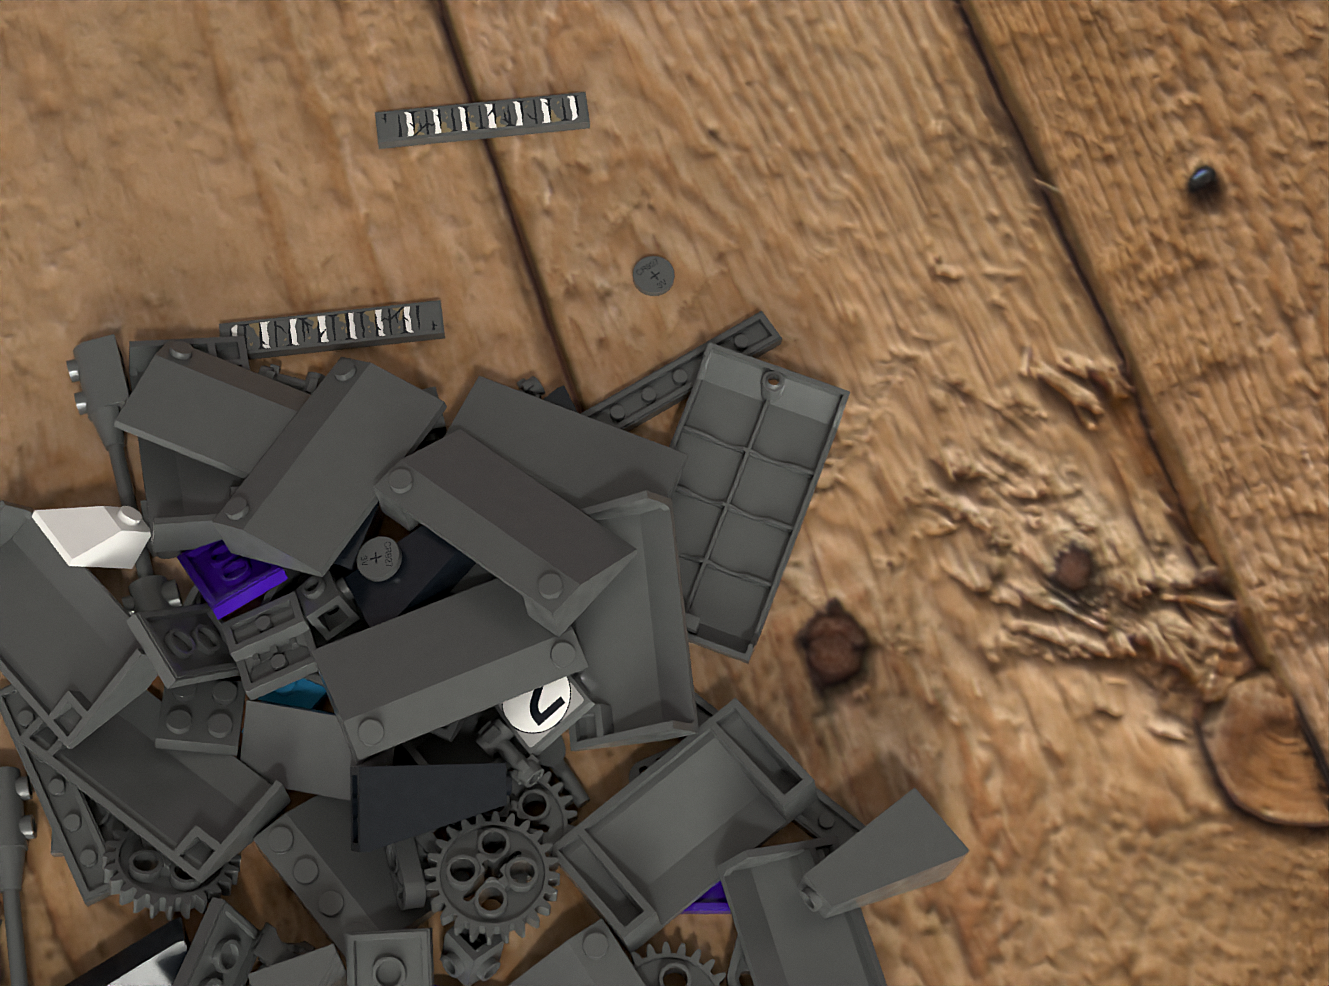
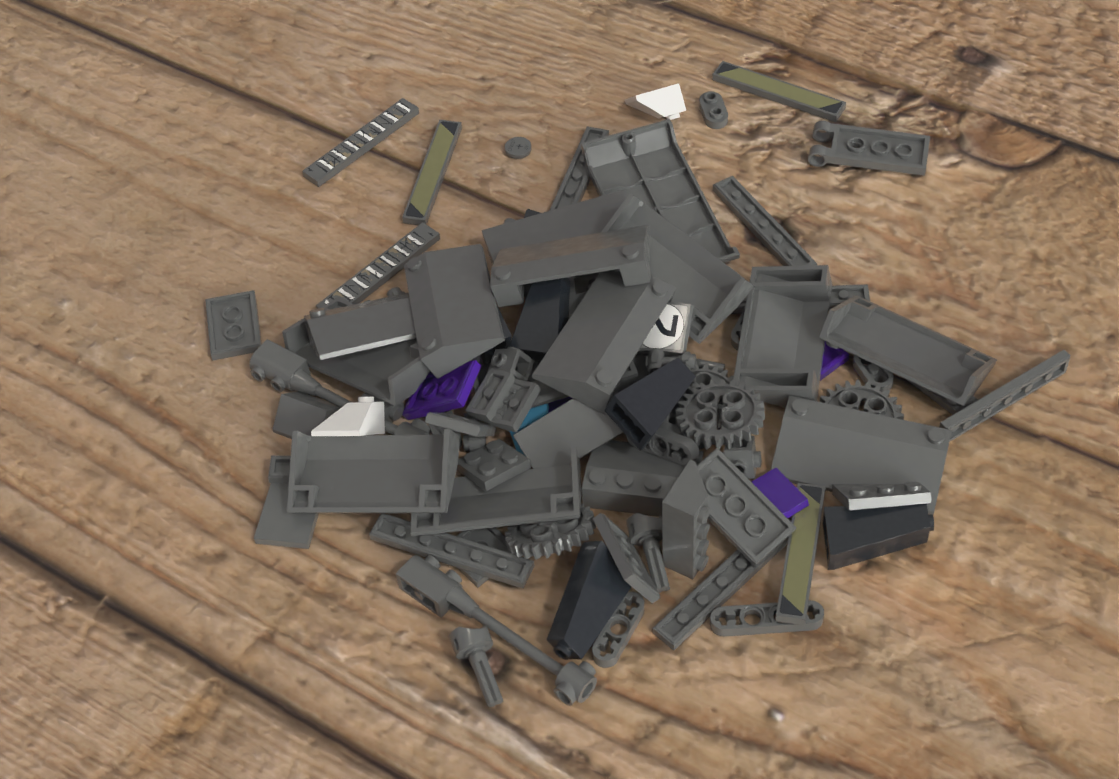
camera: 30 degrees left, 15 degrees down
dark grey piece [357,536,402,582] -> none
dark grey slope [797,787,970,919] -> none
none -> dark grey tile [205,290,262,360]
none -> dark grey slope [273,391,340,439]
none -> tile [402,120,462,225]
none -> white slope [625,84,686,120]
none -> dark grey plate [699,91,728,129]
none -> tile [712,61,846,122]
none -> dark grey tile [712,175,817,266]
none -> dark grey hinge [808,121,930,176]

